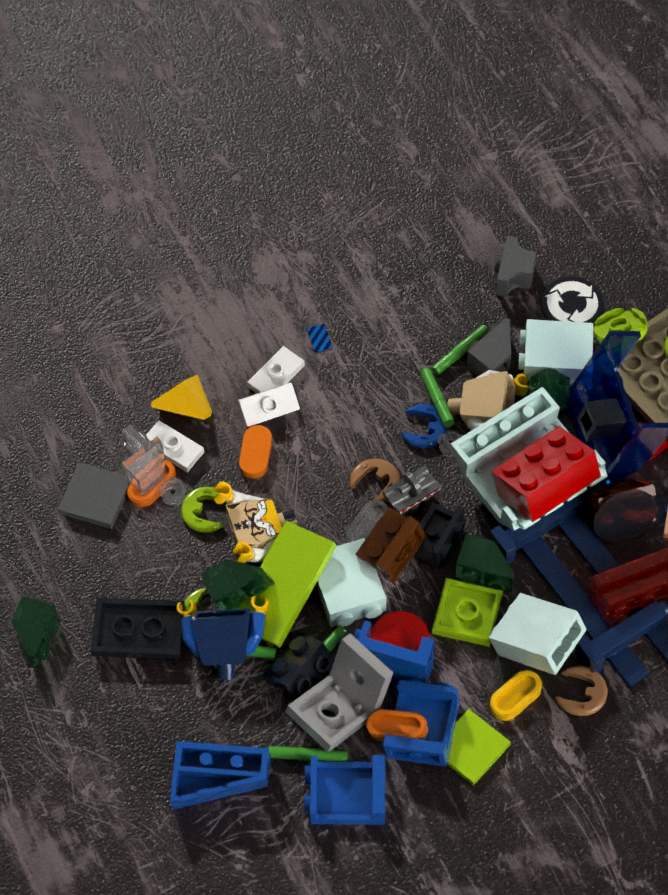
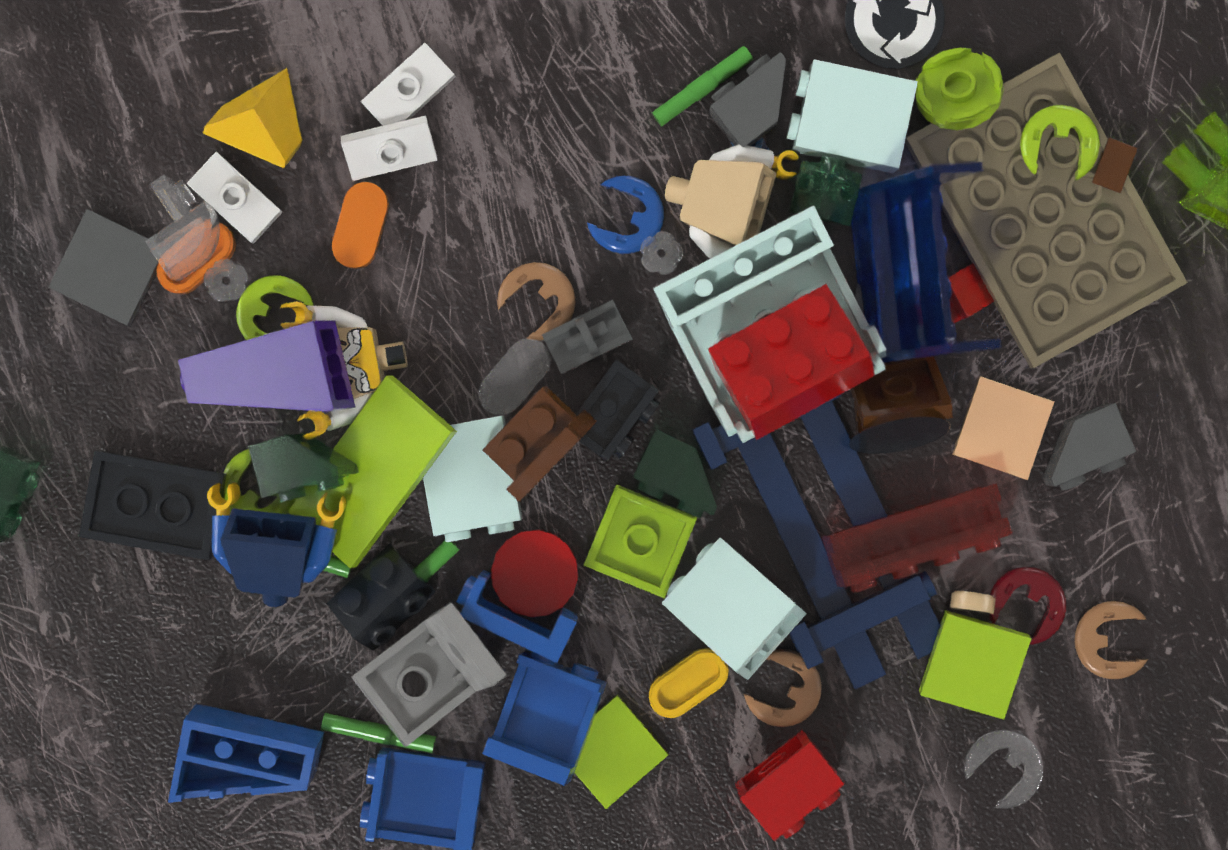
camera: 10 degrees right, 30 degrees up
clear blue sticker [306,324,333,352] -> none
orange tile [367,709,428,742] -> none
bright green piece [420,368,454,427] -> none
black brick [577,398,627,442] -> none
none -> slope [178,320,355,412]
none -> red brick [735,729,845,841]

